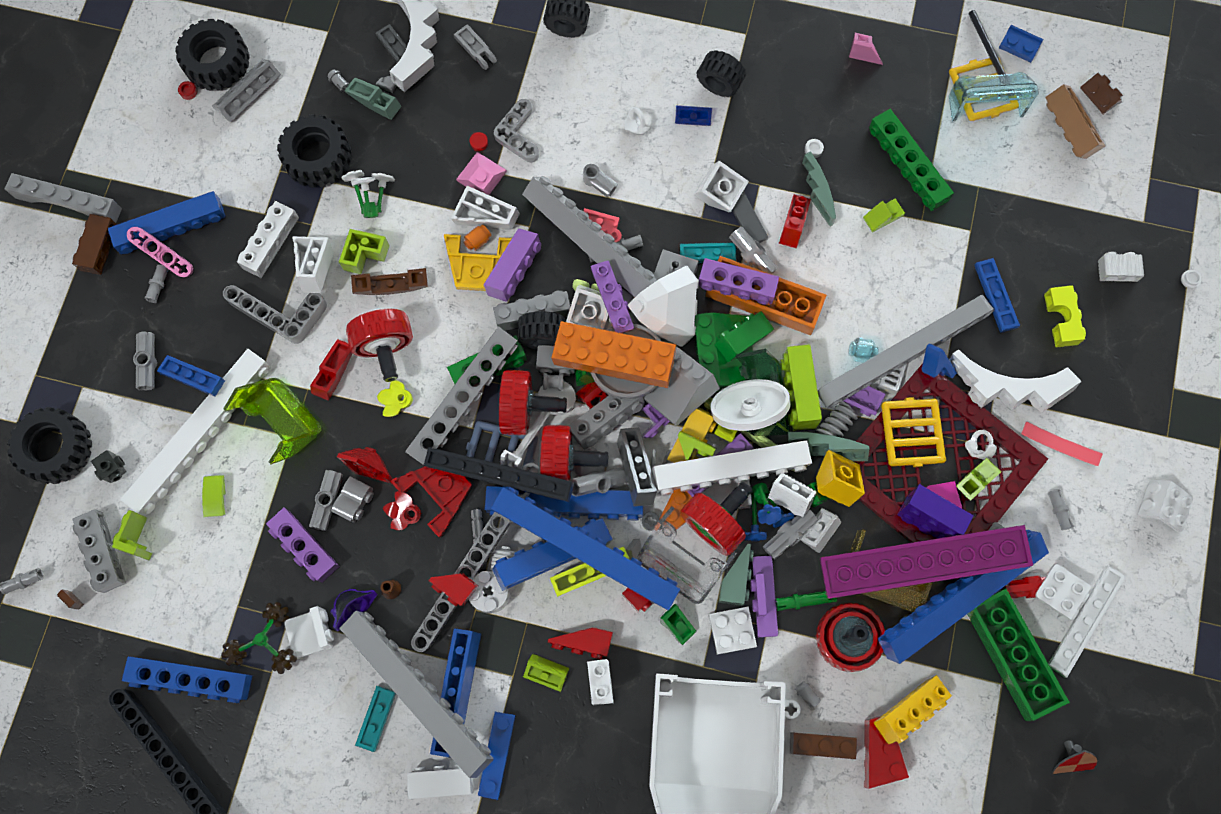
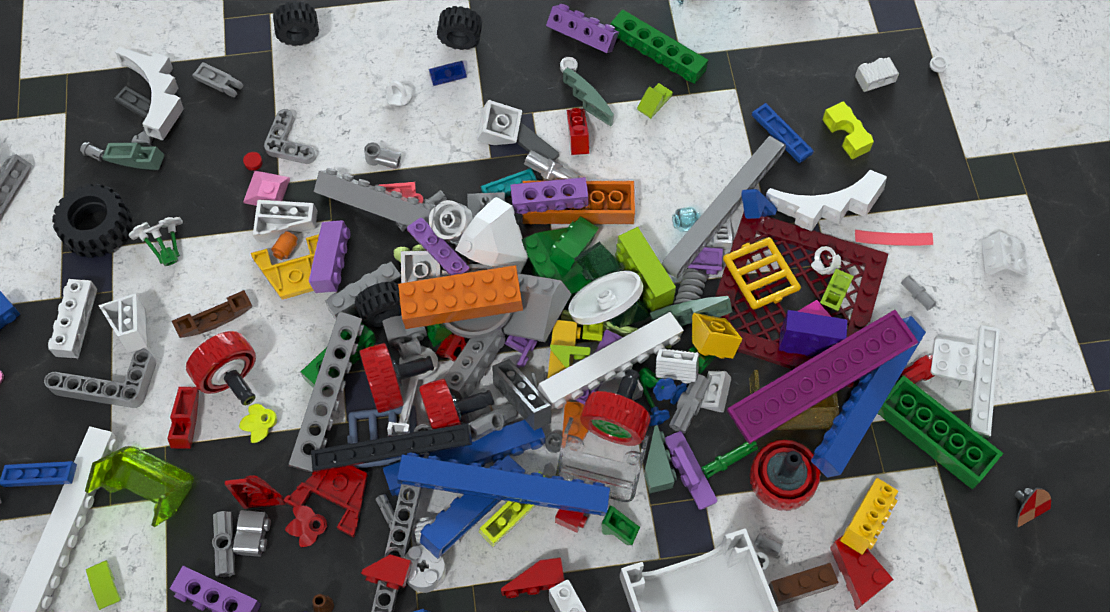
camera: 25 degrees left, 10 degrees down
lime brick [339,229,390,274] -> none
white plate [709,607,757,655] -> none
none -> white brick [429,200,473,241]
none -> medium lavender brick [546,4,619,53]

